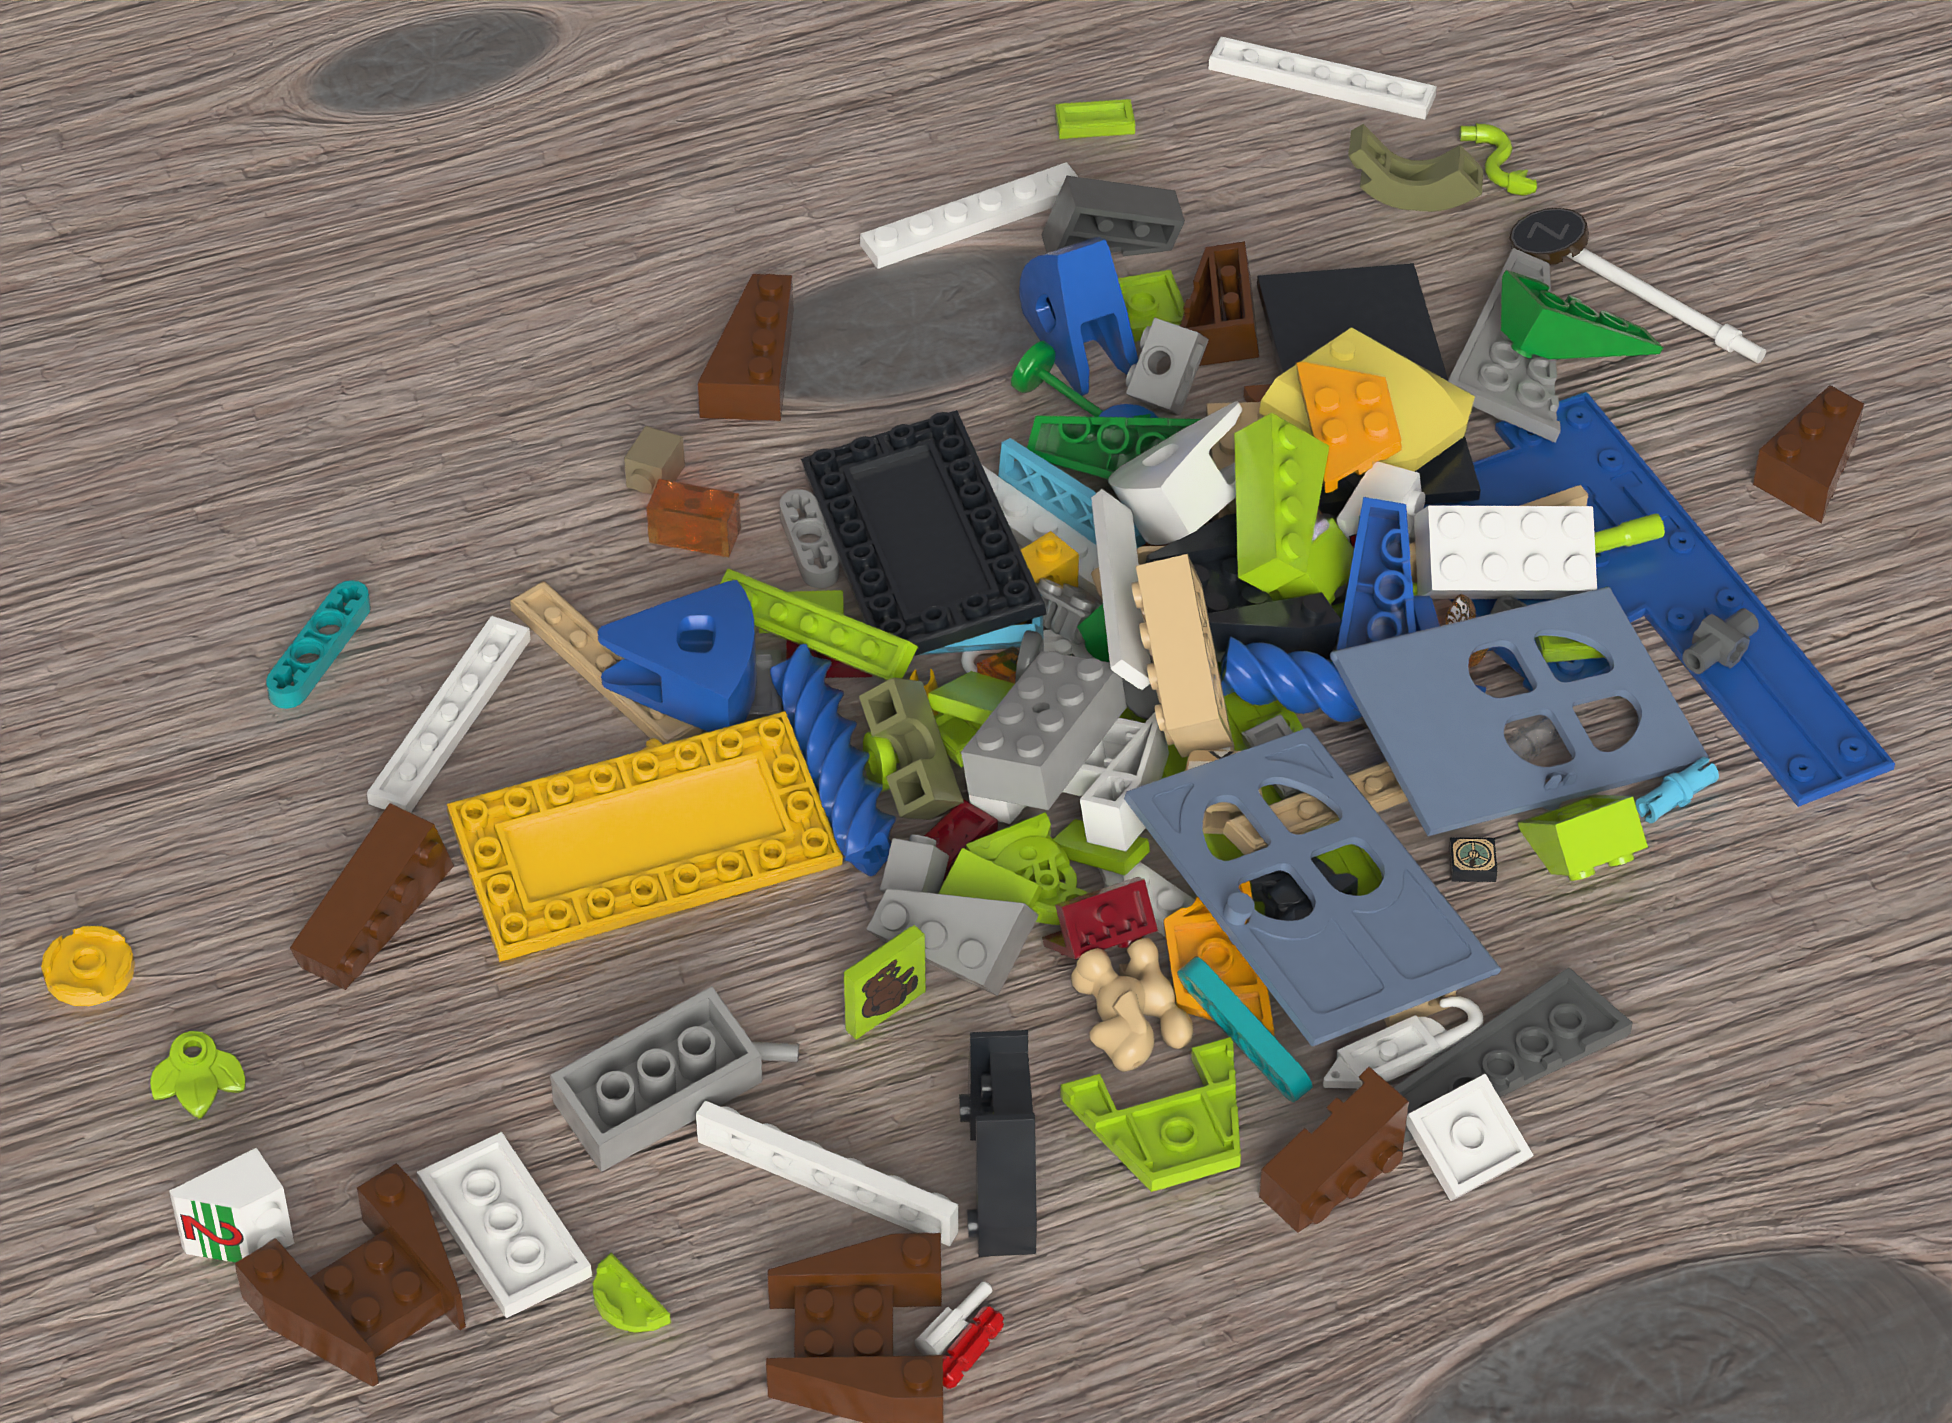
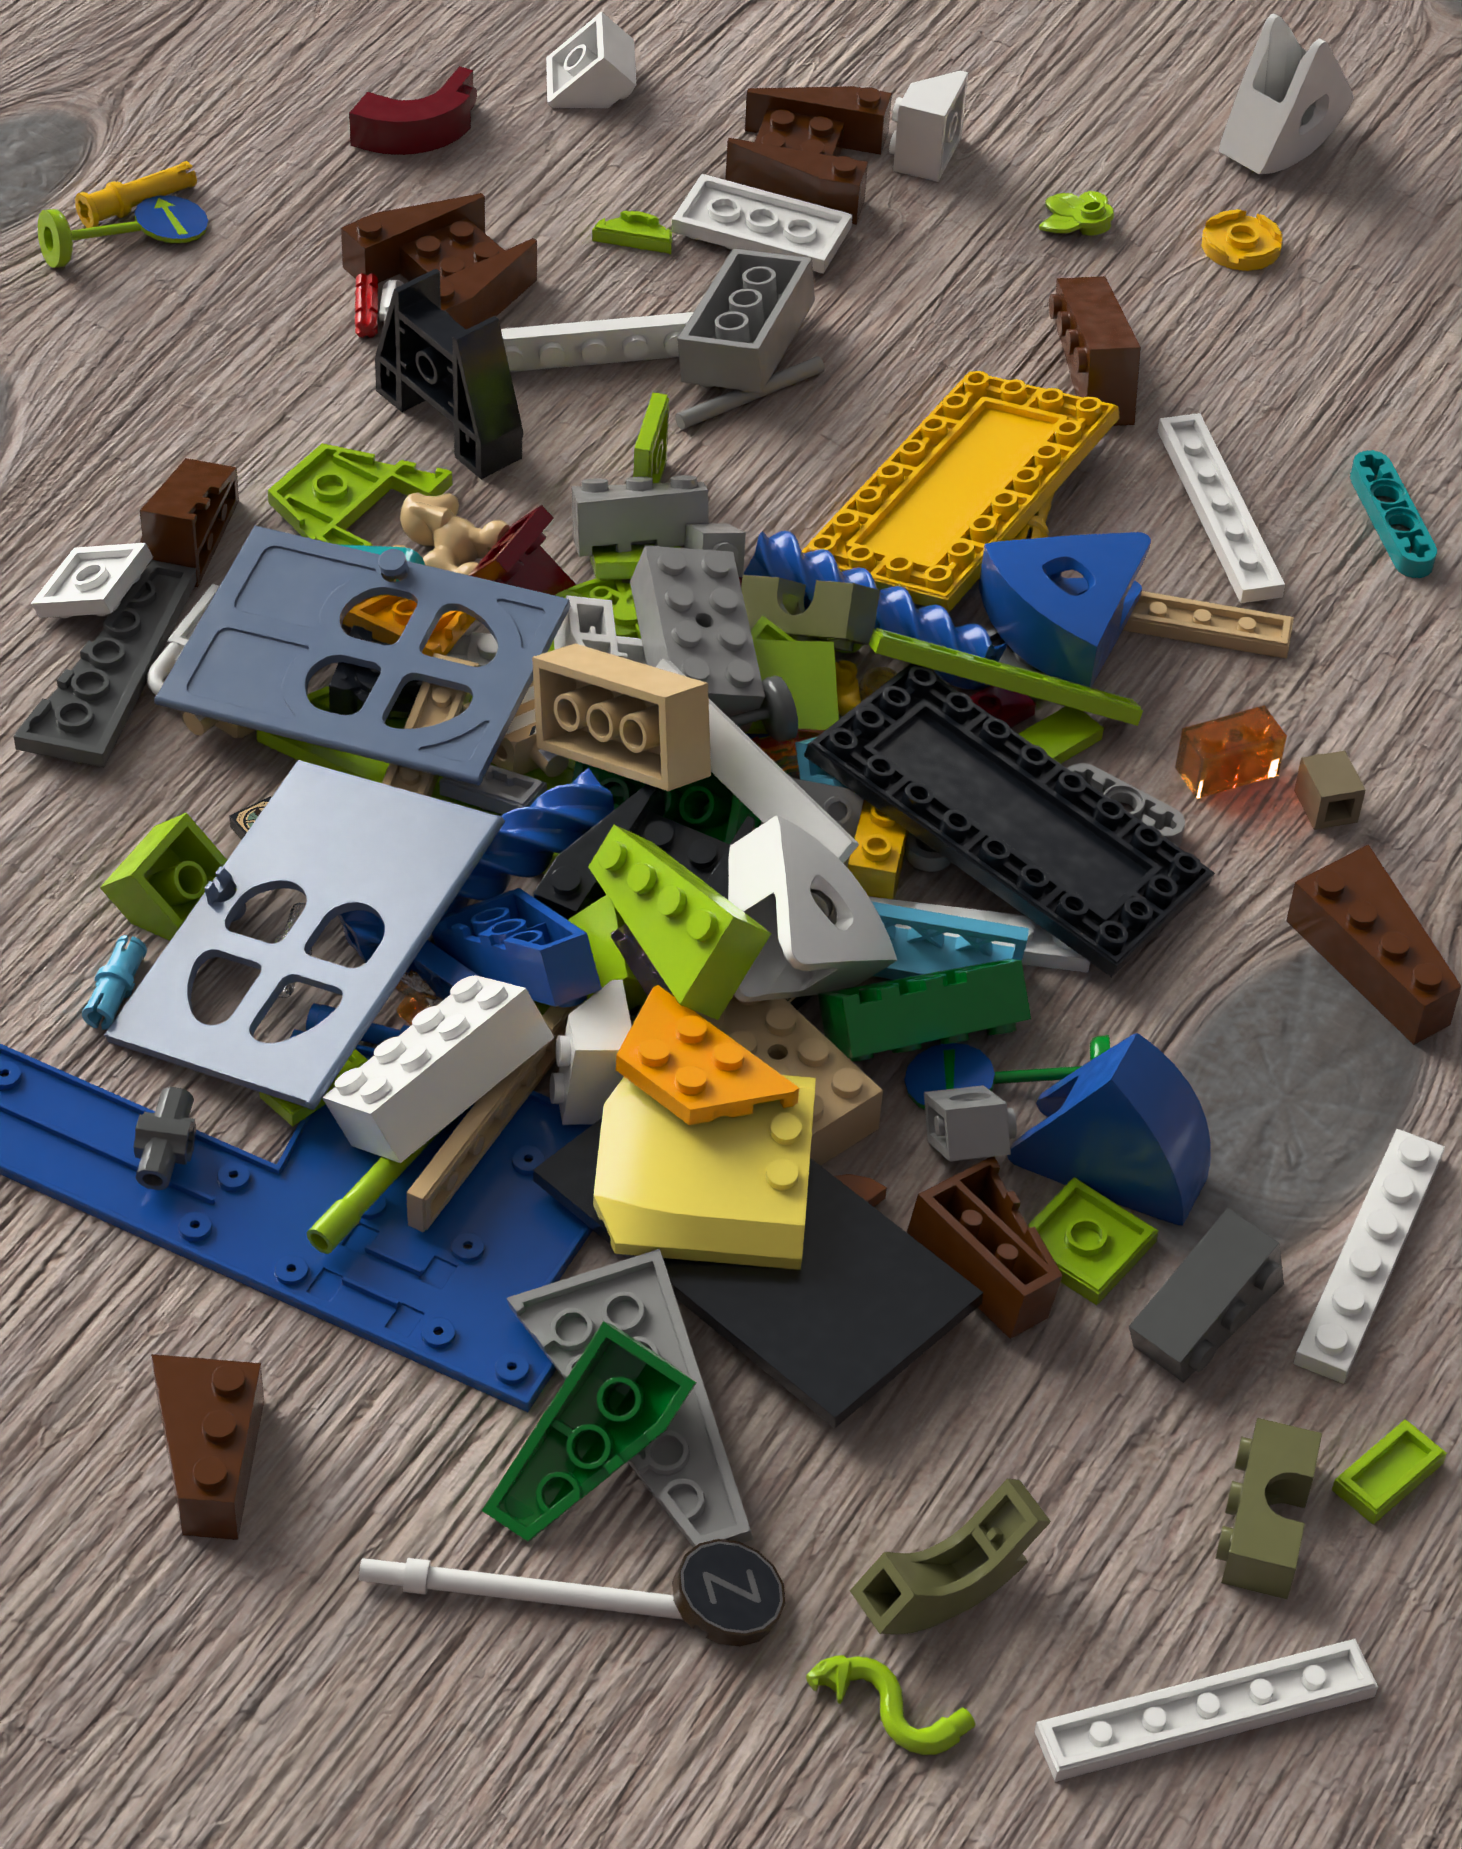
camera: 140 degrees right, 0 degrees up
none -> olive arch [1215,1418,1322,1599]

